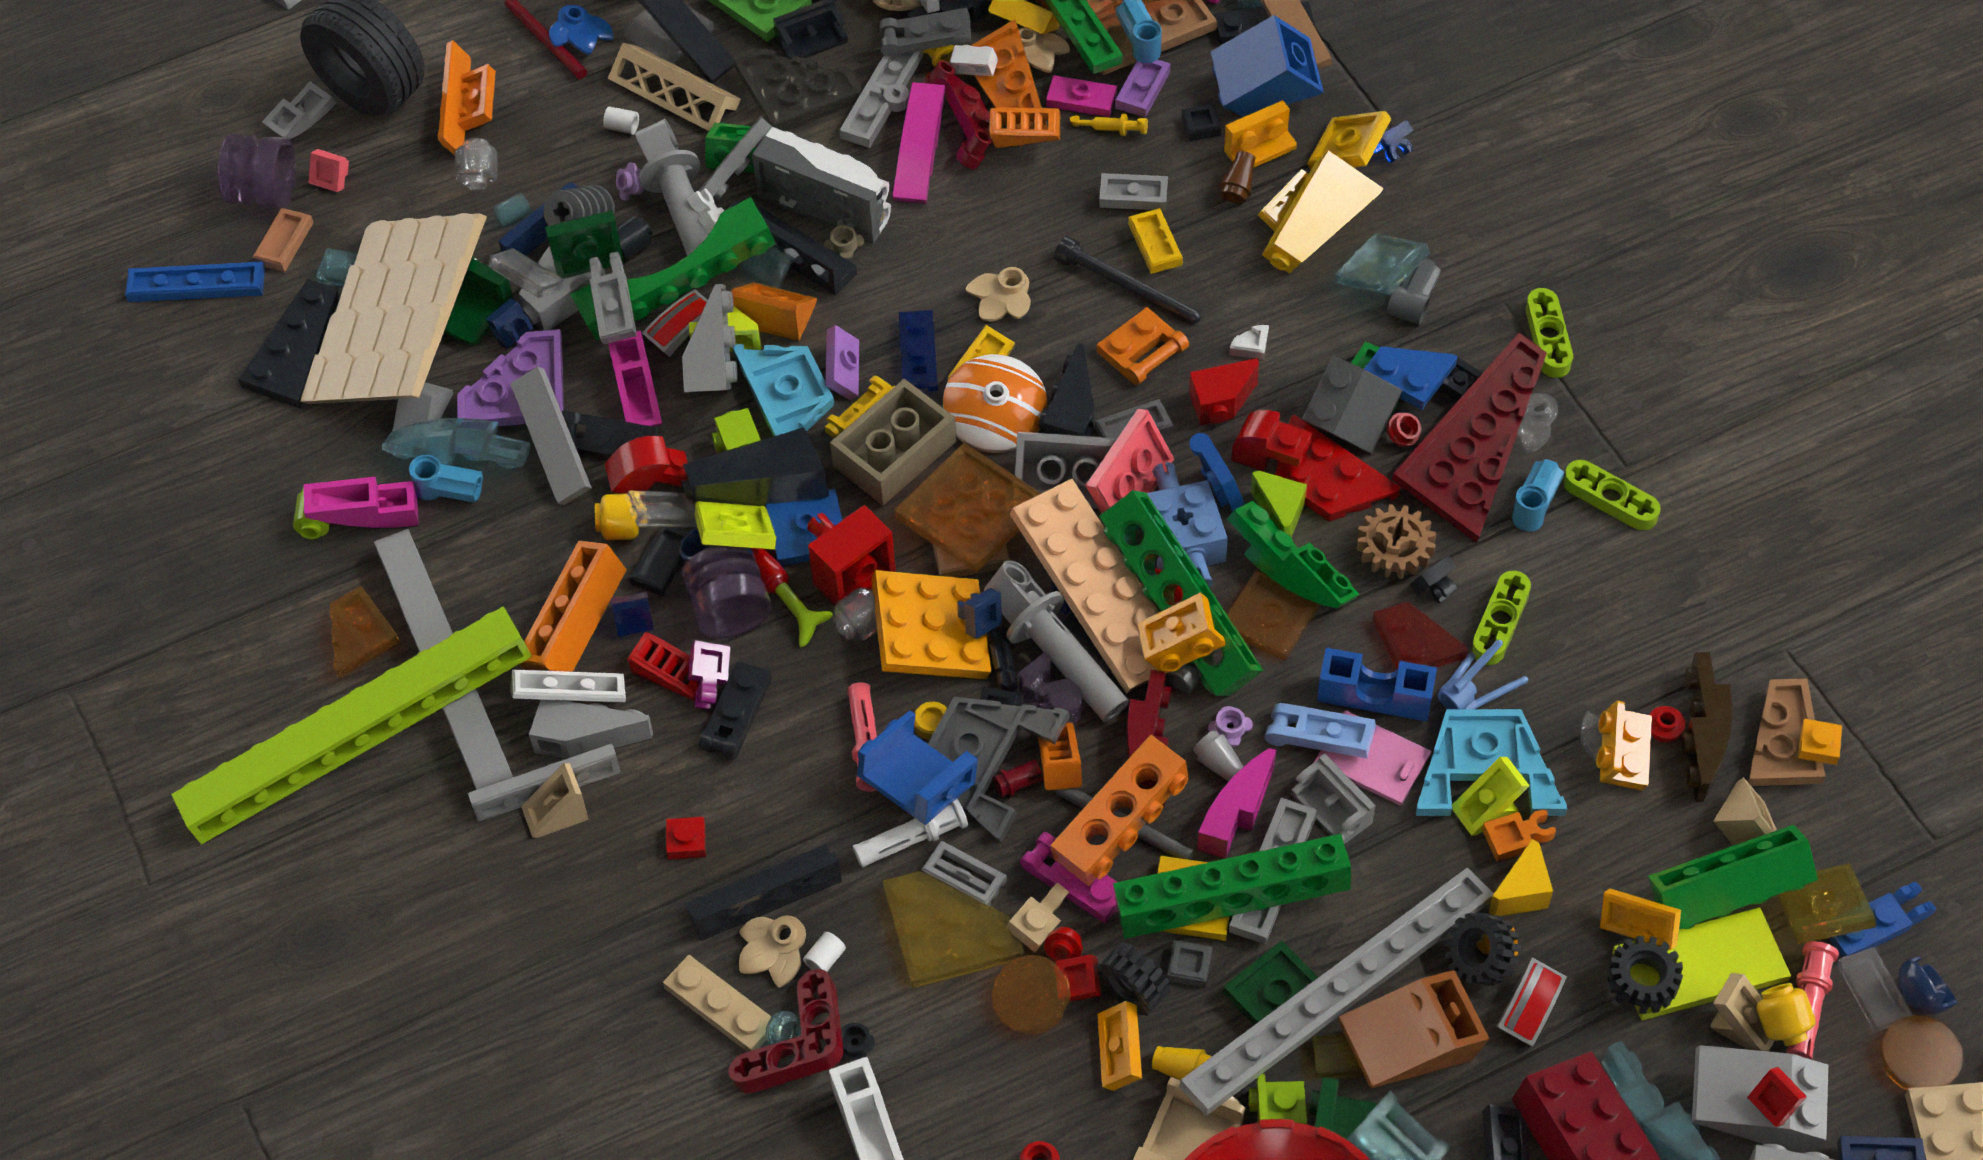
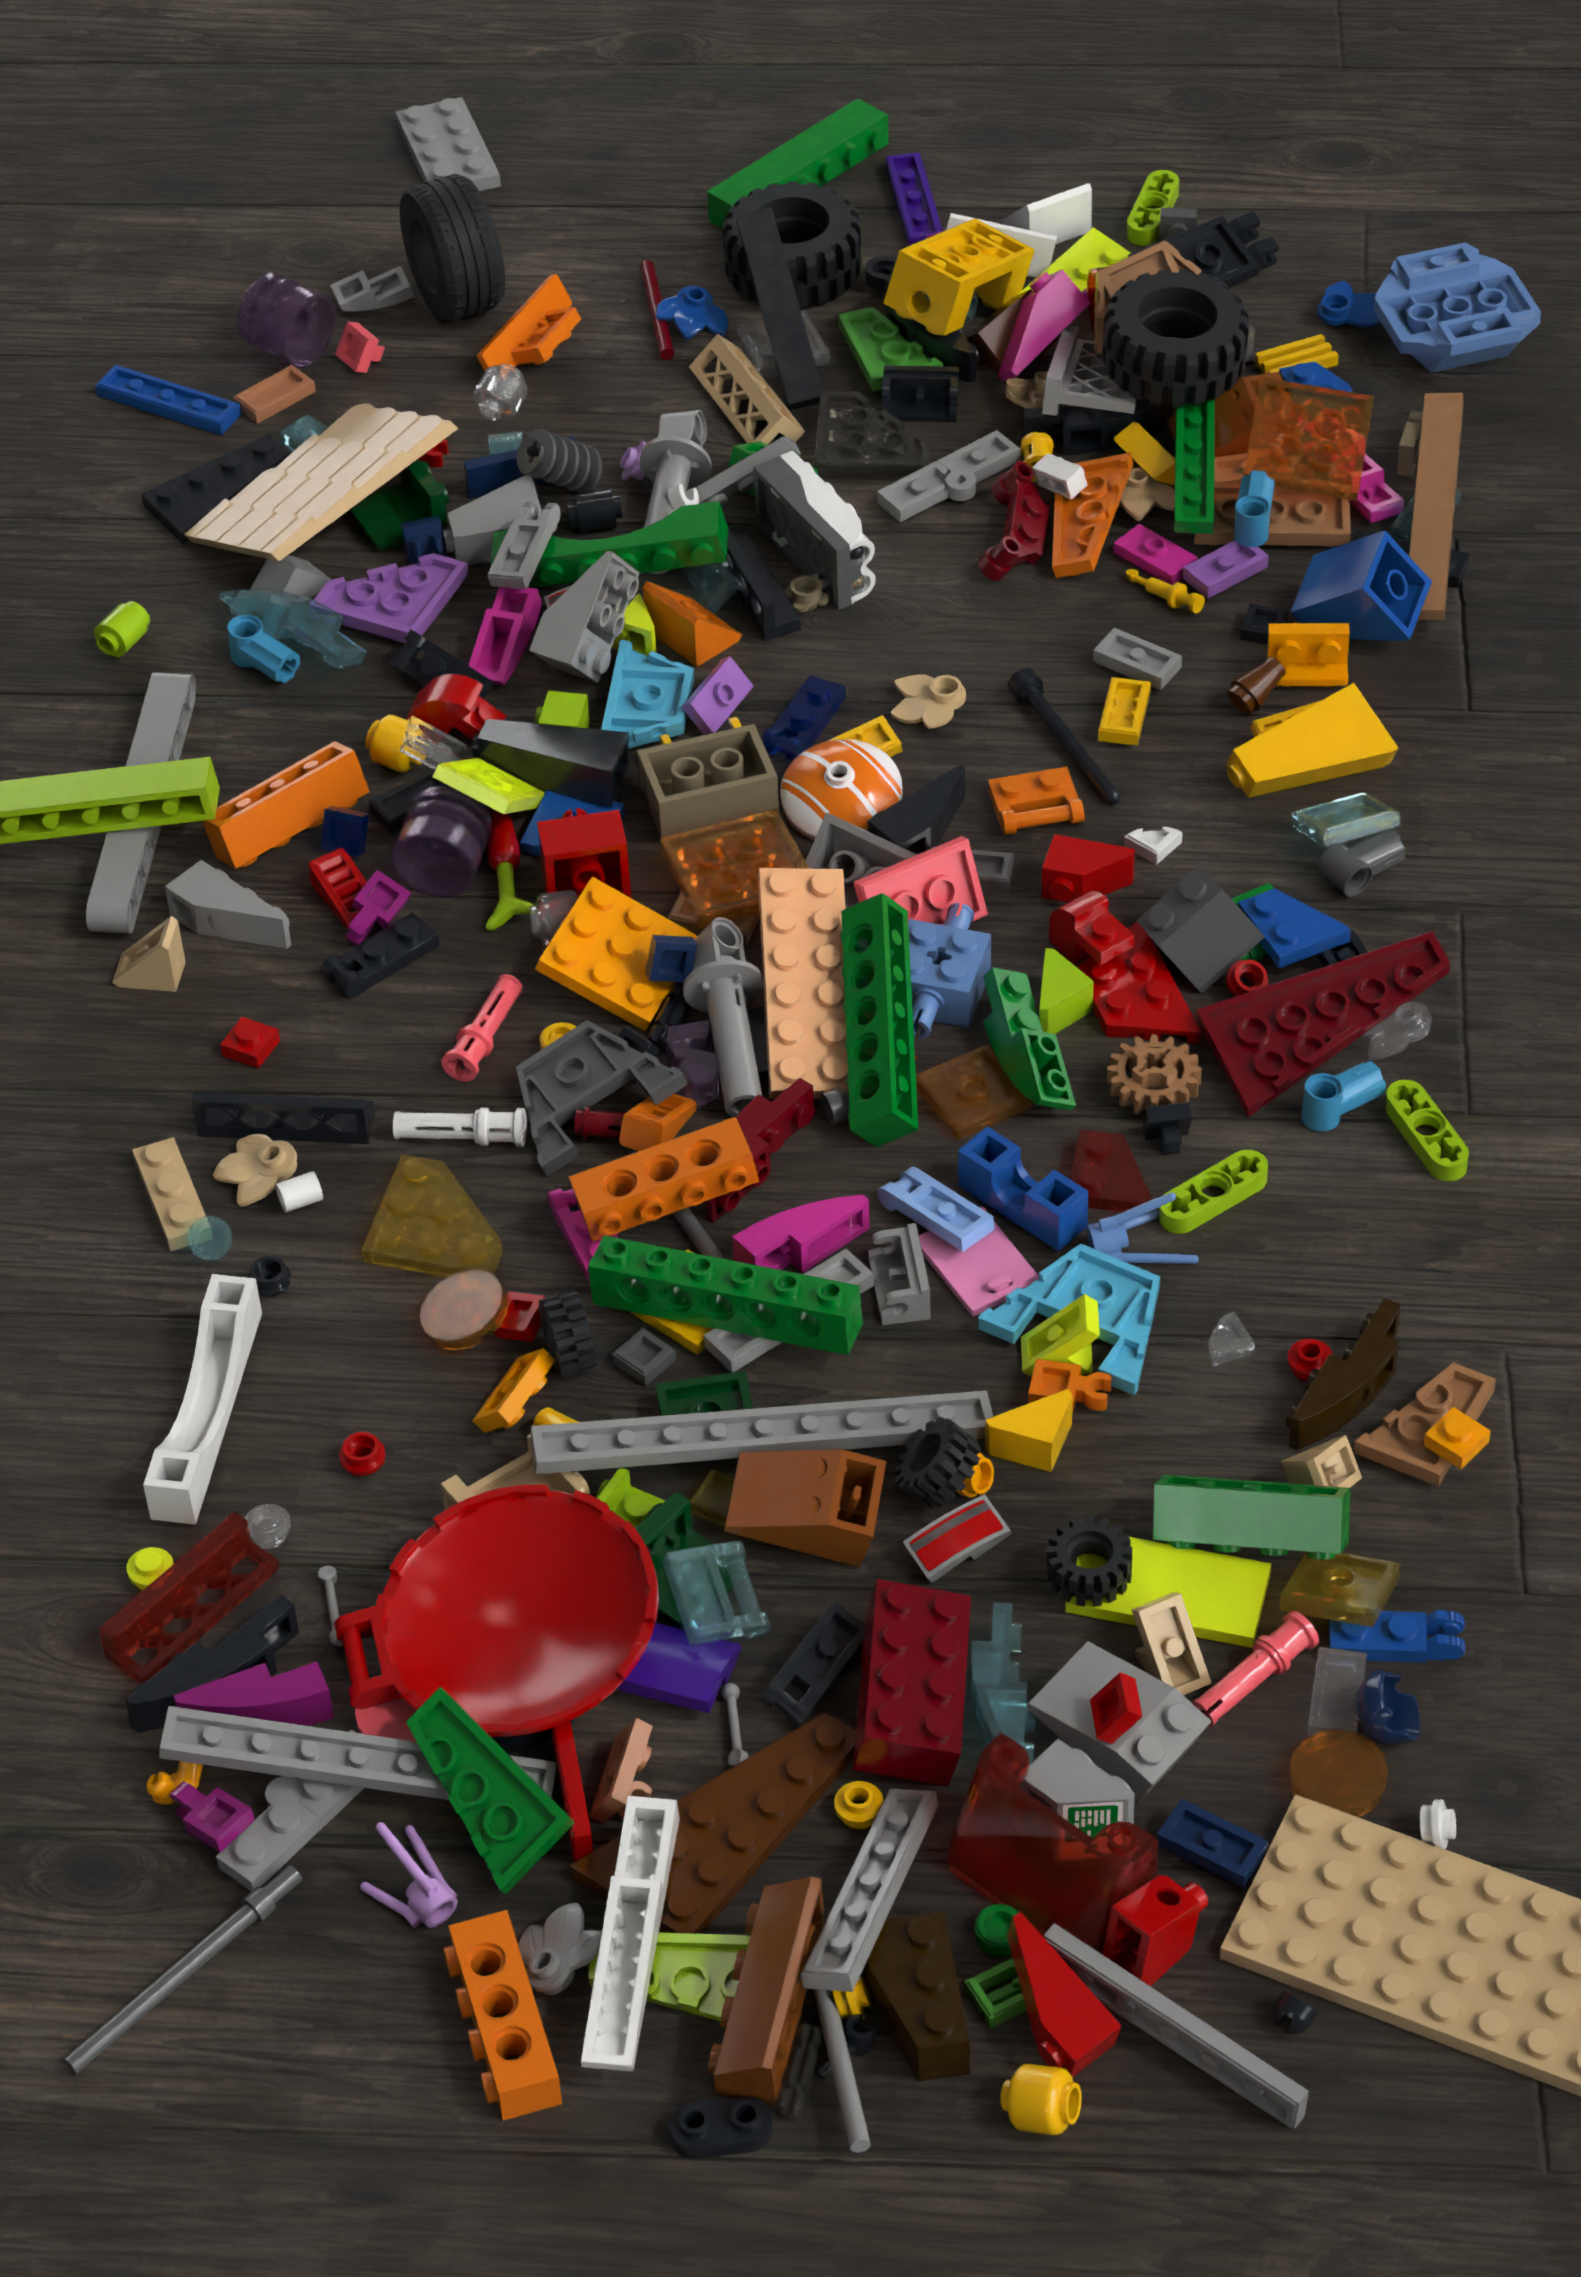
camera: 30 degrees right, 10 degrees down
dark pink slope [303,477,419,528] -> none
clear orange wing [329,586,400,678] -> none
light grey tile [468,743,621,822] -> none
clear tile [488,248,564,298] -> none
light grey tile [510,366,592,505] -> none
white slope [510,670,626,702] -> none
dark green plate [545,210,624,280] -> none
white hinge [603,106,639,135] -> none
dark red beam [728,969,843,1093] -> none
blue panel [857,710,978,825] -> none
dark grey plate [879,8,971,56] -> none
dark pink slope [893,82,945,204] -> none
light grey tile [921,841,1007,911] -> none
orange slope [990,107,1060,148] -> none
tan plate [1005,882,1069,952] -> none
red plate [1044,927,1083,961] -> none
light orange bracket [1138,592,1225,673] -> none
blue plate [1189,433,1245,512] -> none
light grey cone [1193,730,1244,782] -> none
lavender plate [1208,706,1253,747] -> none
yellow tile [1307,111,1391,169] -> none
clear blue tile [1374,120,1413,163] -> none
lime beam [1525,288,1573,378] -> none
bracket [1596,701,1652,791] -> none
light orange plate [1600,888,1681,950] -> none
yellow head [1756,983,1816,1046] -> none

